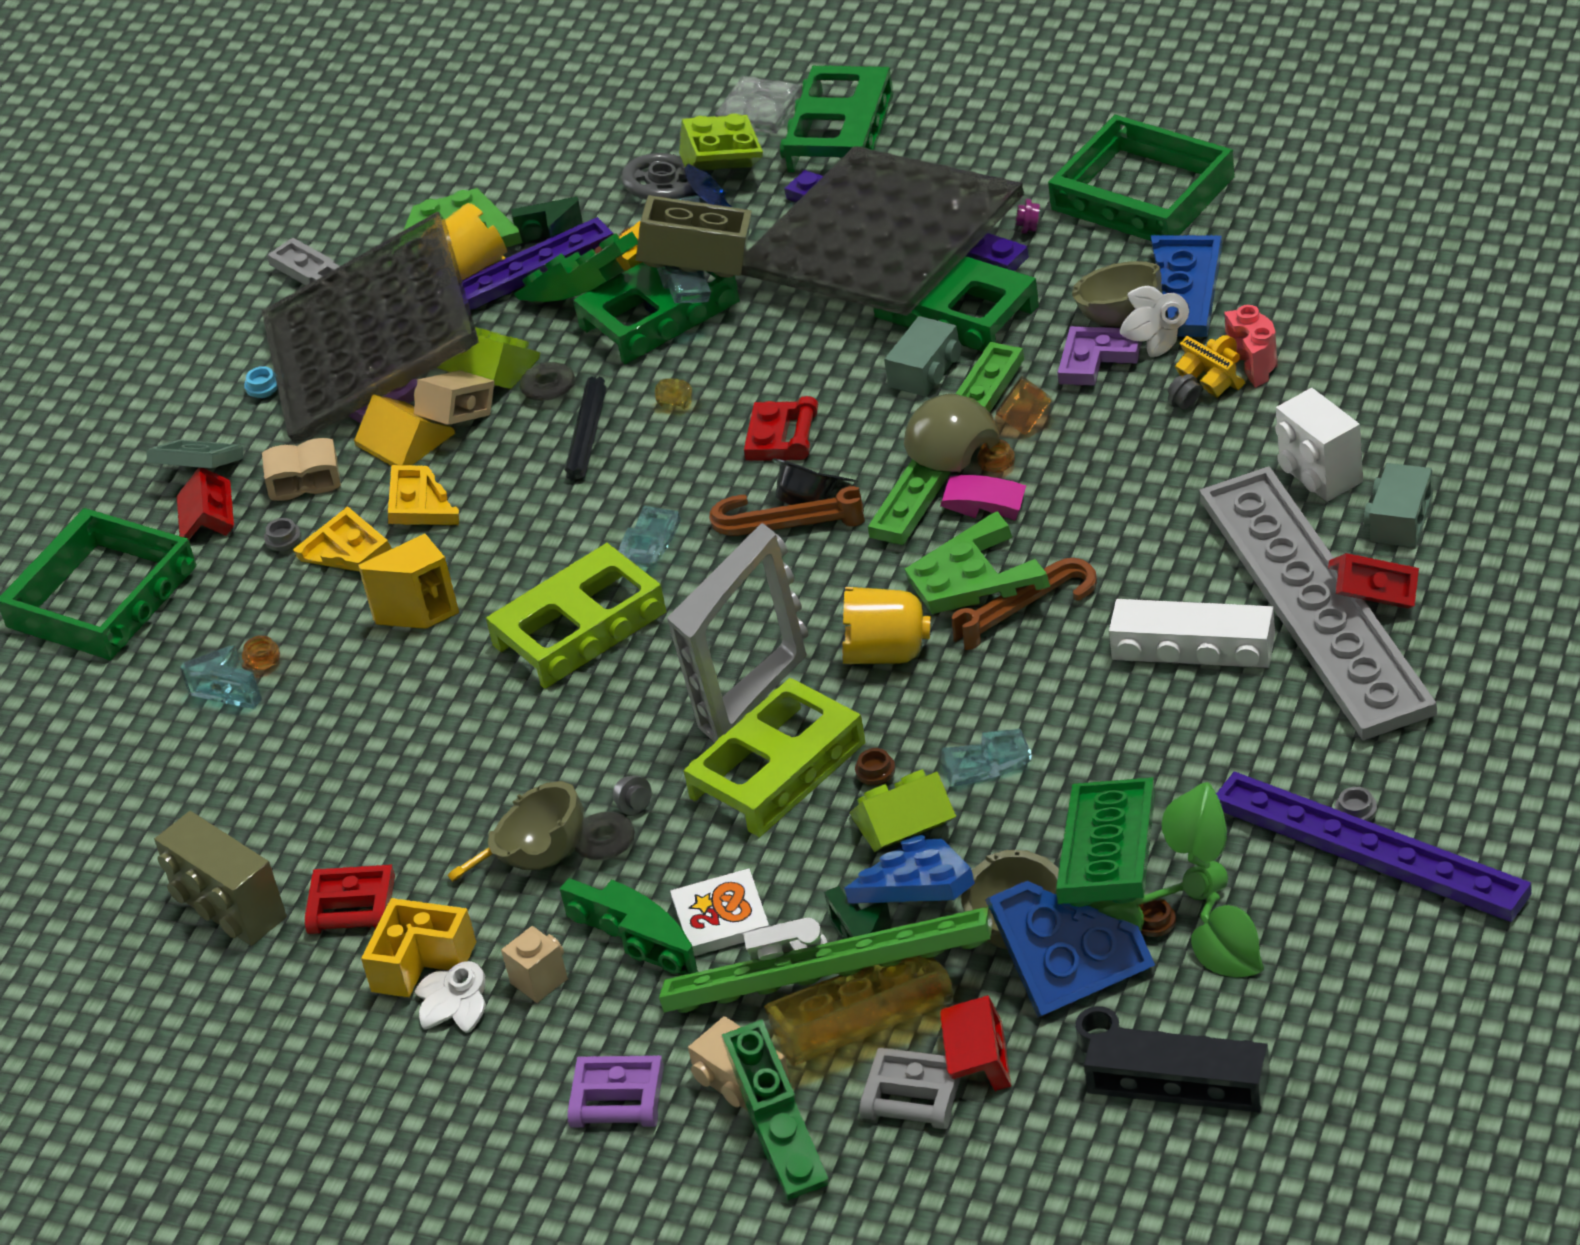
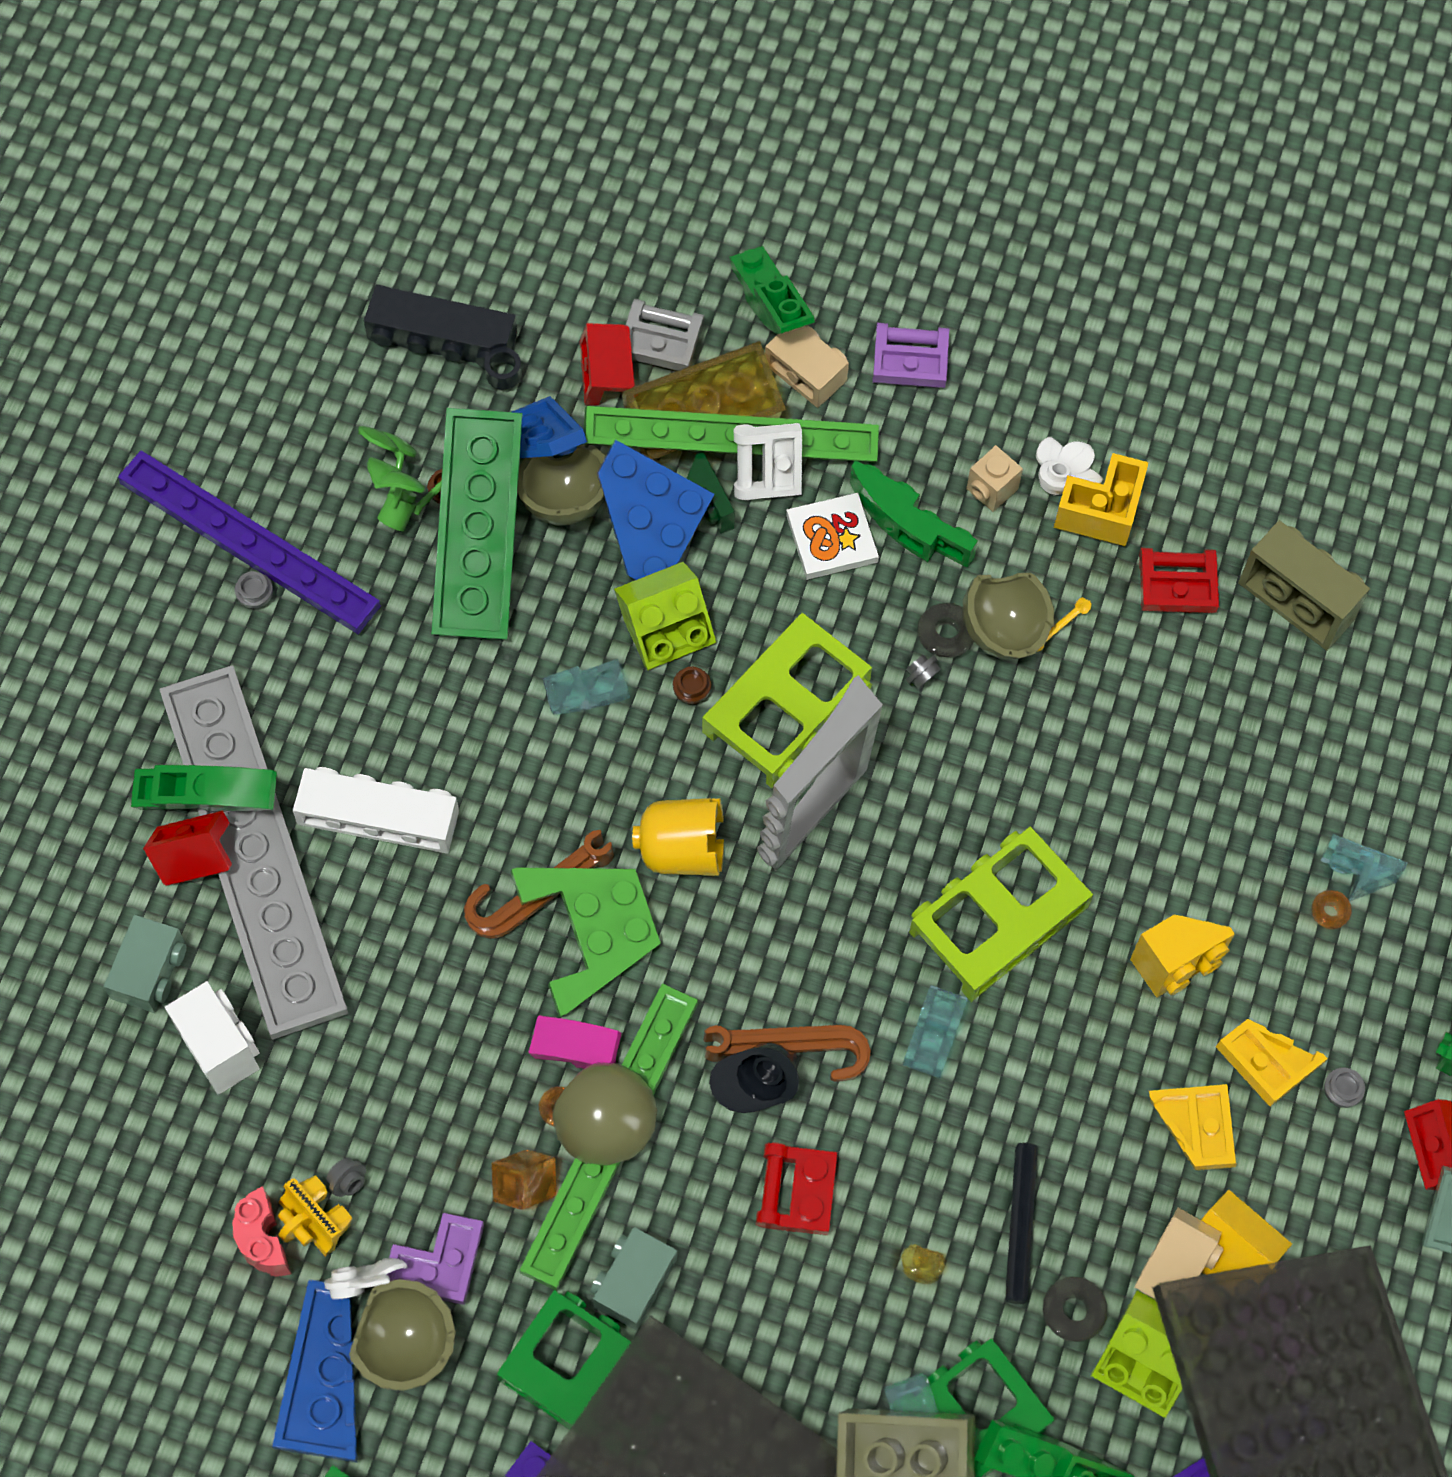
camera: 170 degrees right, 25 degrees up
medium azure plate [244,366,280,398] -> none
tan brick [262,438,341,501] -> none
none -> green slope [131,765,277,811]

